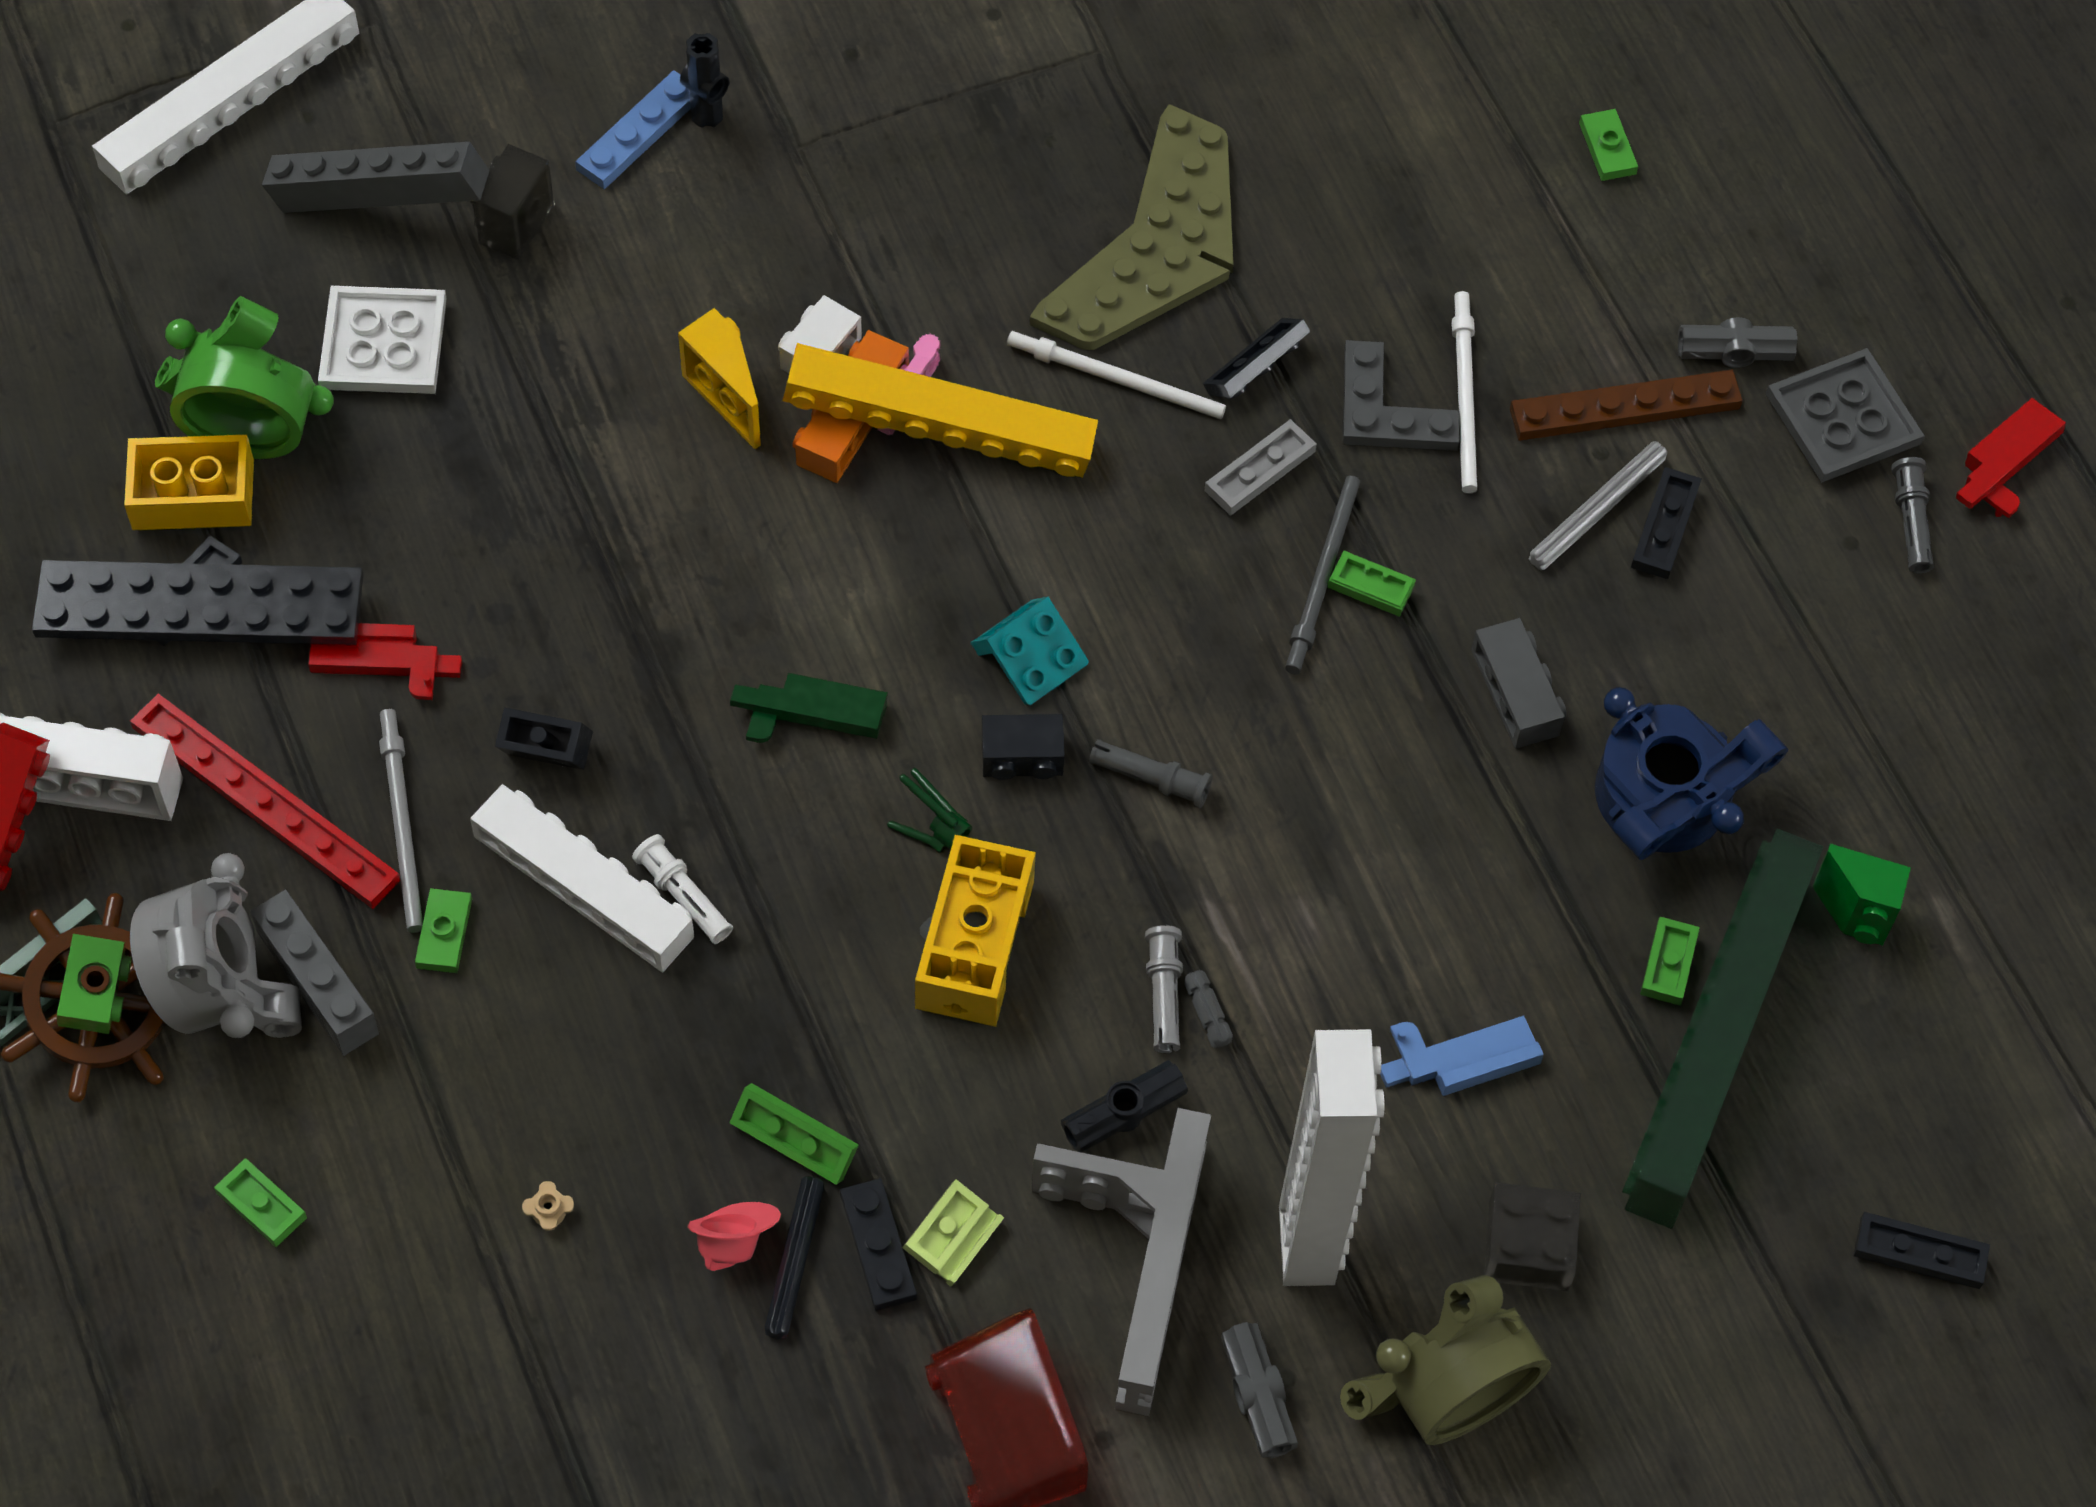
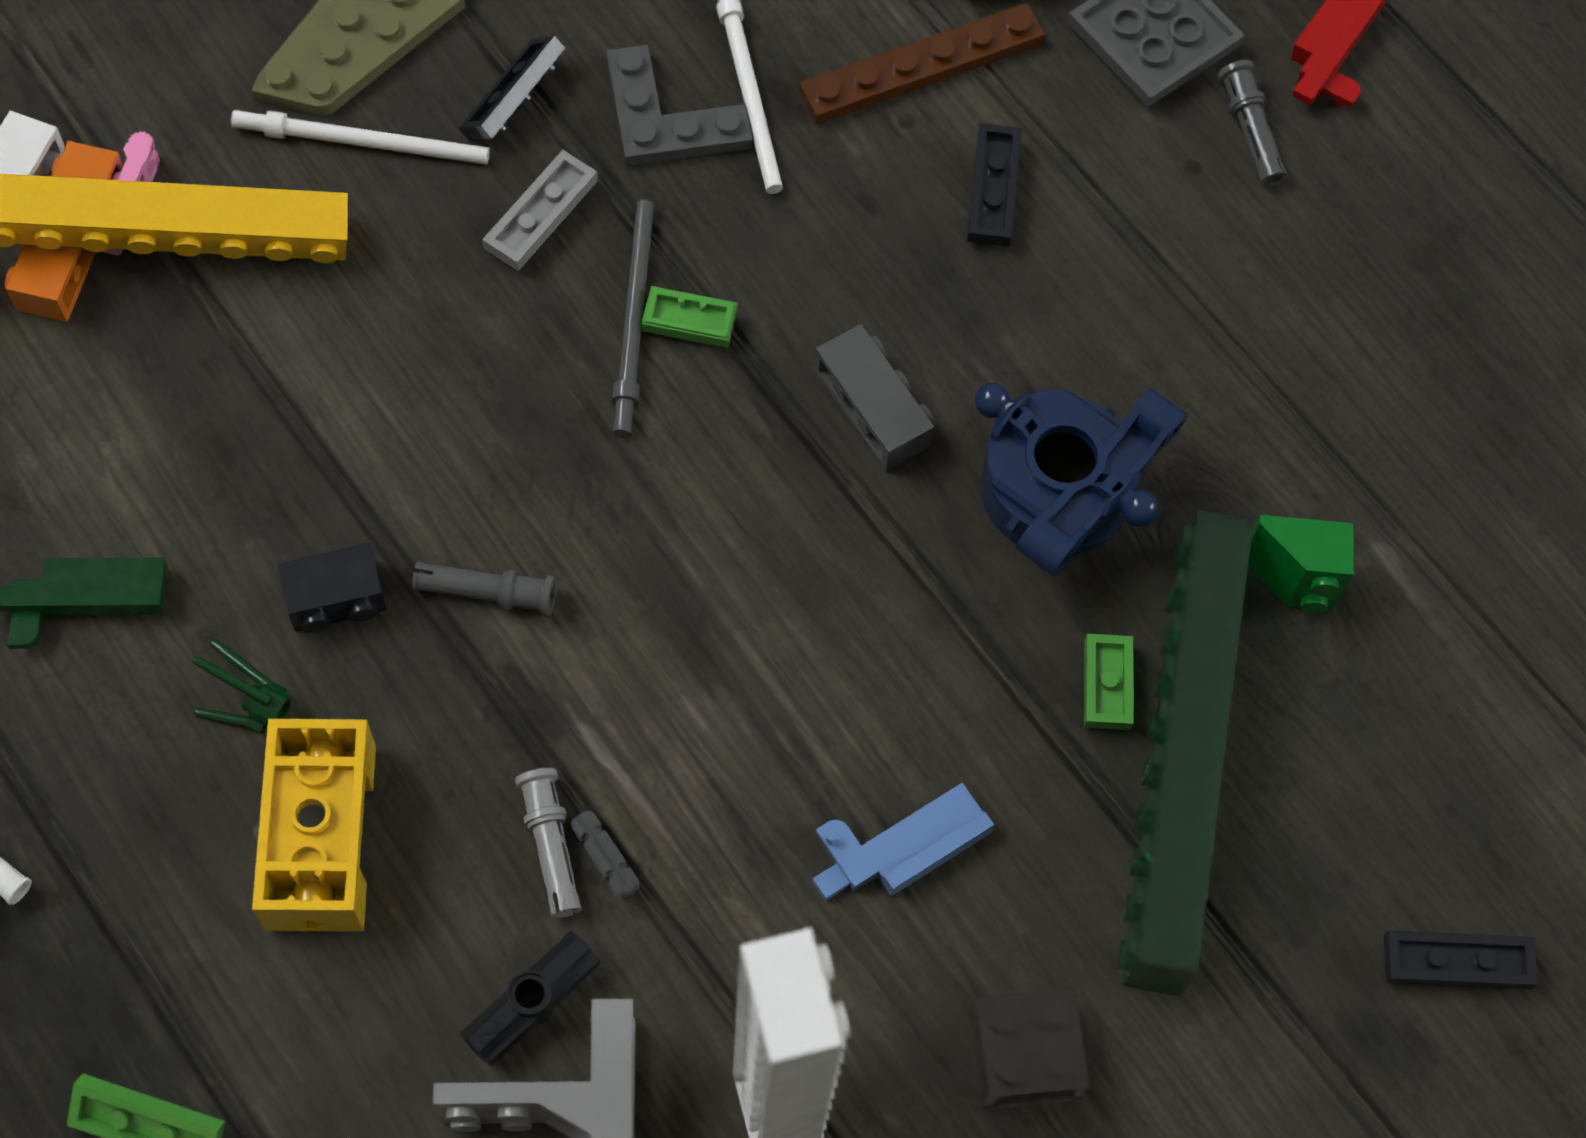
camera: 15 degrees left, 5 degrees up
teal bracket [970,596,1089,705] -> none
light grey axle [1529,441,1668,570] -> none

